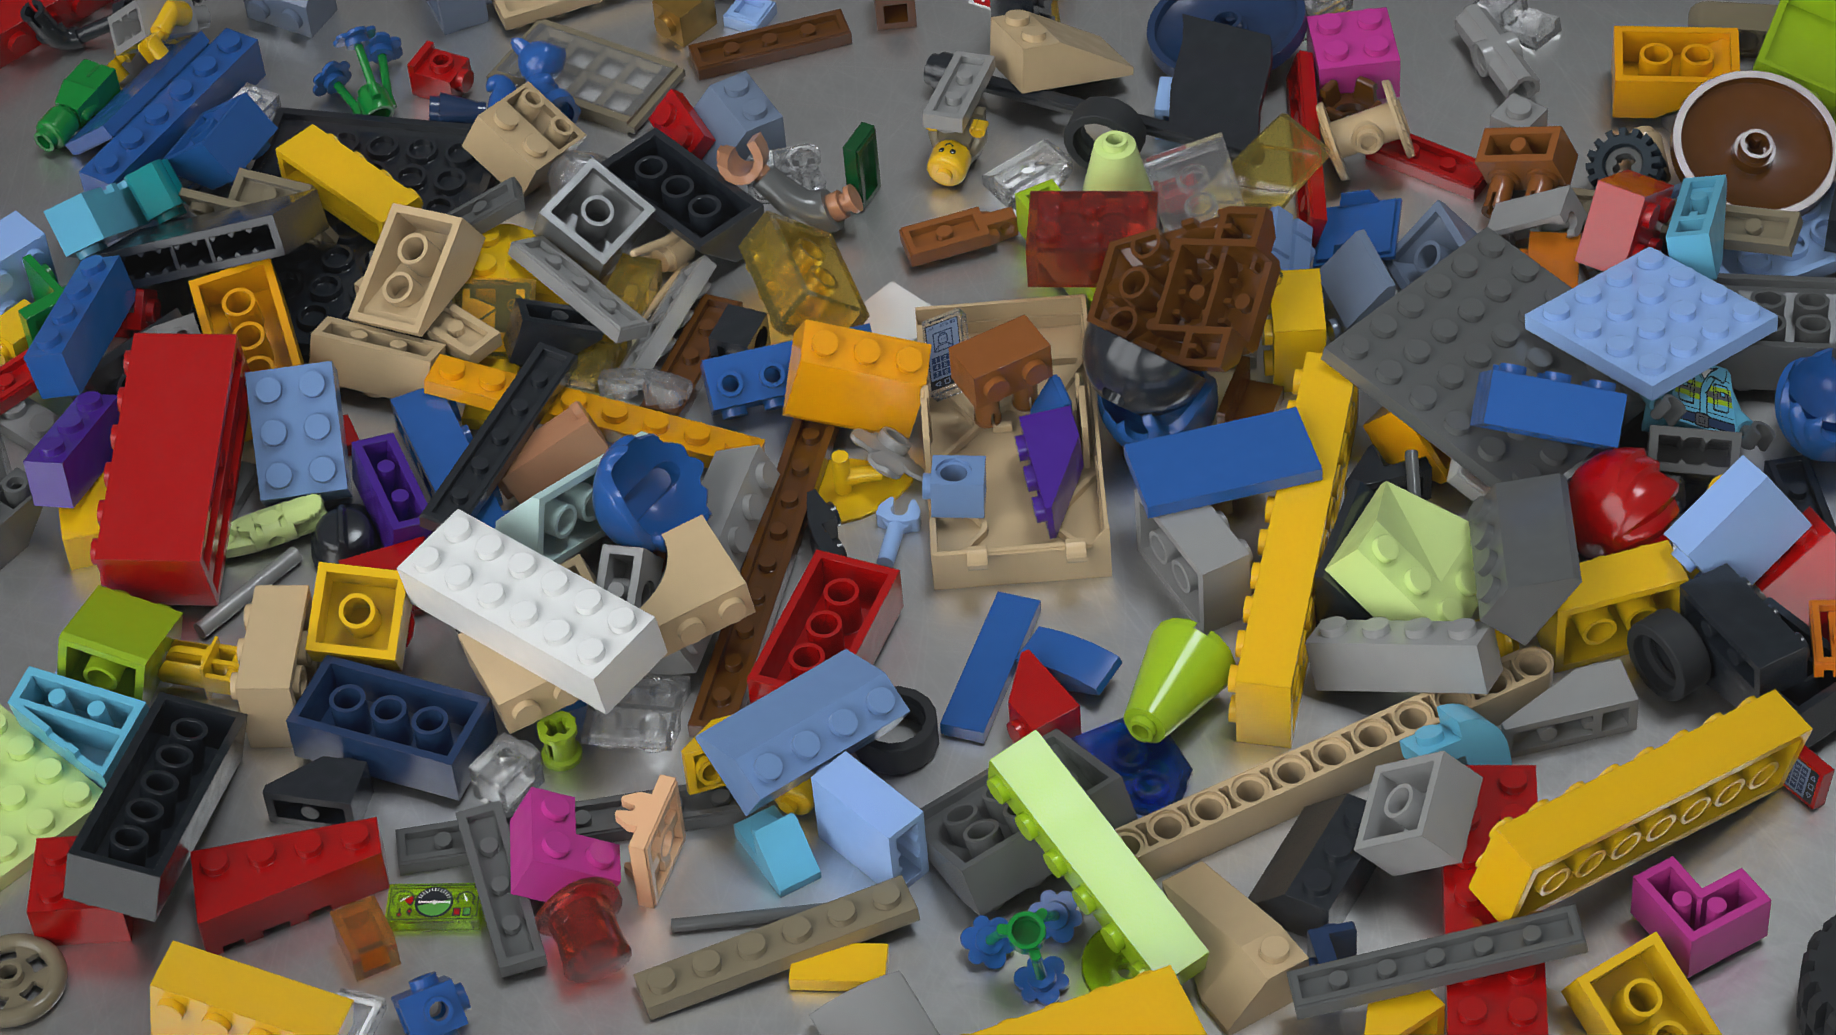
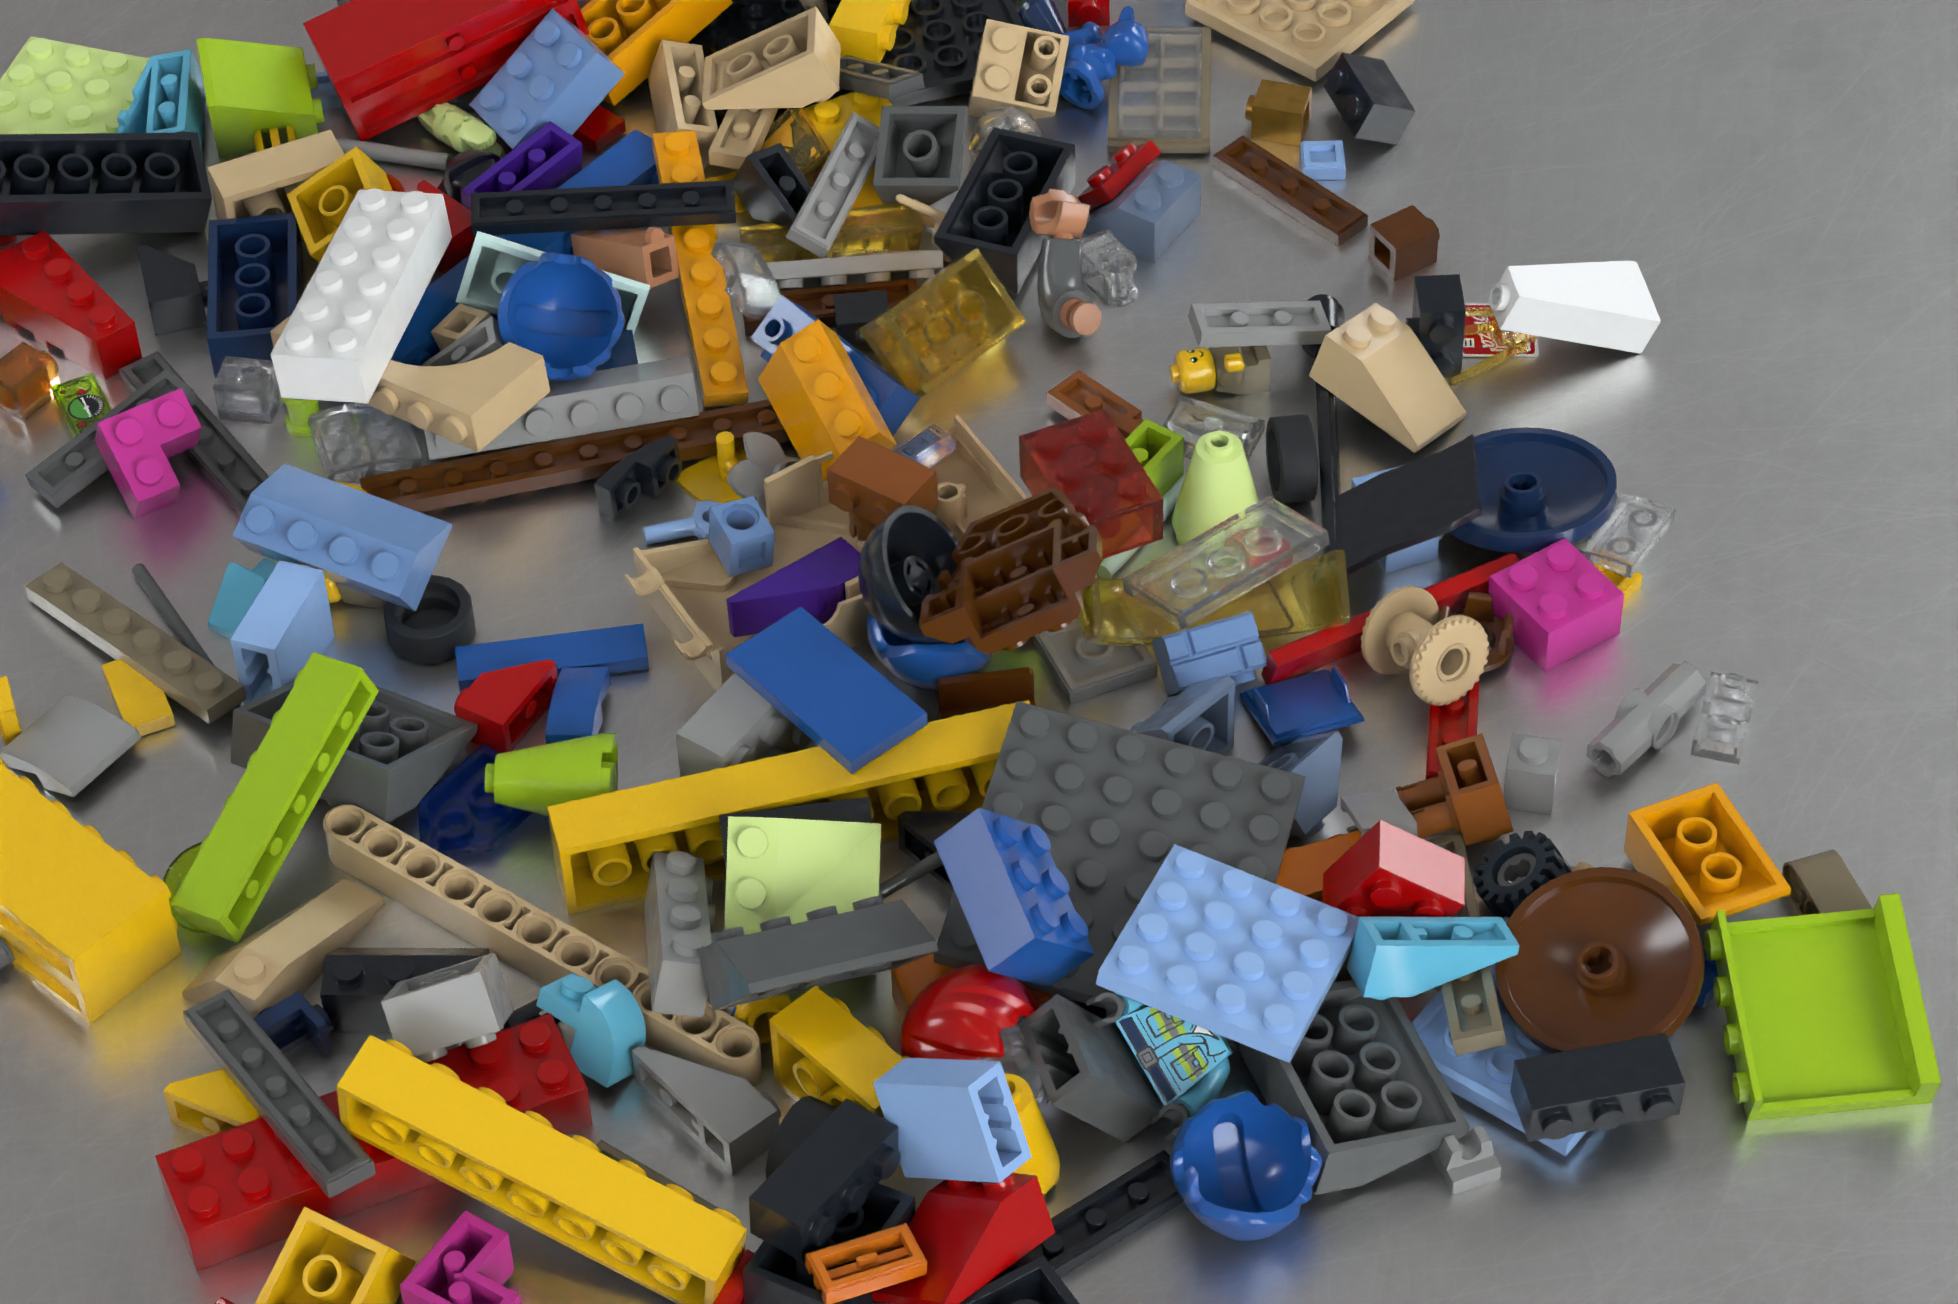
camera: 60 degrees right, 0 degrees up
clear red piece [535,877,632,983] -> none
light nougat piece [615,774,686,908] -> none
red brick [747,549,904,704] -> none
white sticker [841,282,931,341] -> none
dark green tile [842,122,881,212] -> none
blue plant [960,890,1083,1006] -> none
yellow brick [1261,268,1326,393] -> none

